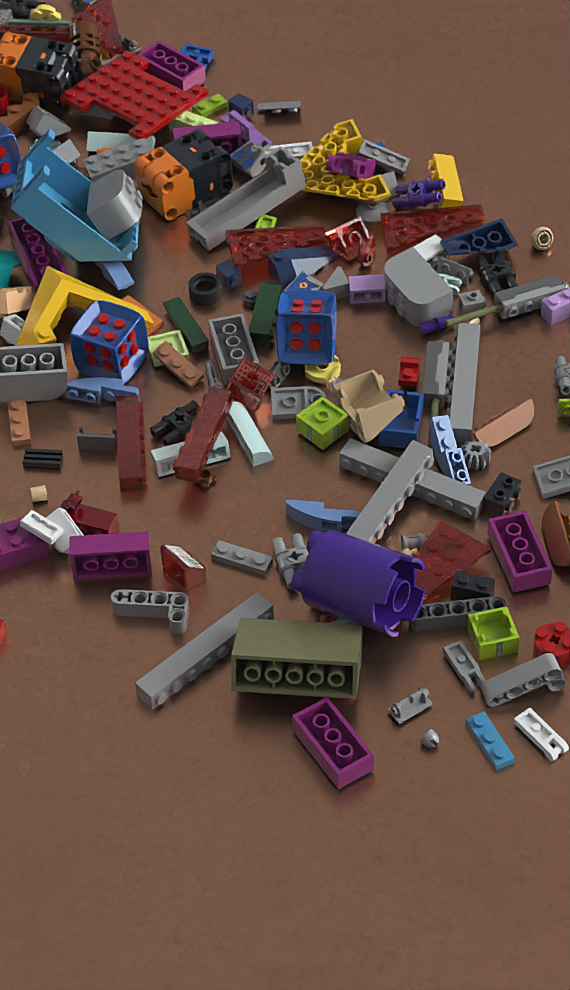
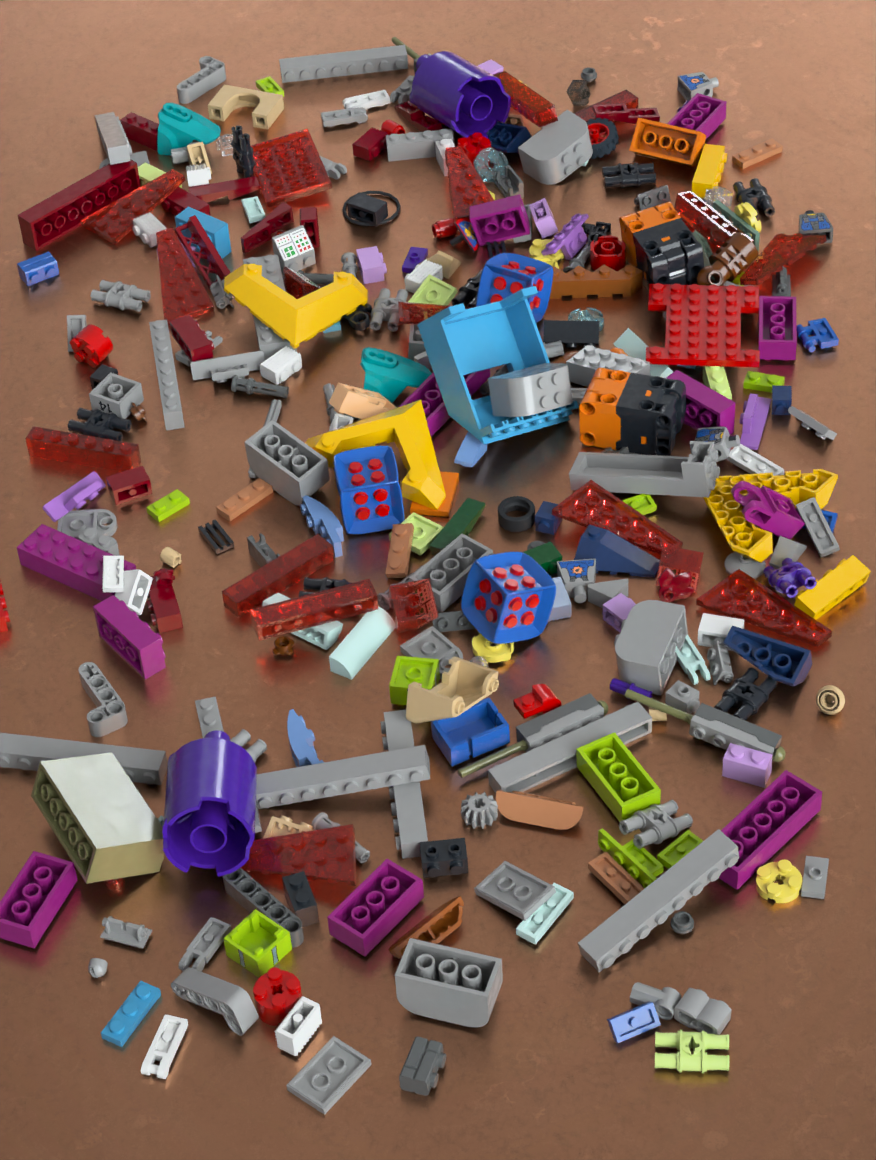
camera: 55 degrees right, 5 degrees down
light grey slope [25,105,71,137] -> none
clear red slope [160,545,206,594] -> none
medium blue slope [429,415,471,485] -> none
none -> lime brick [576,732,661,822]

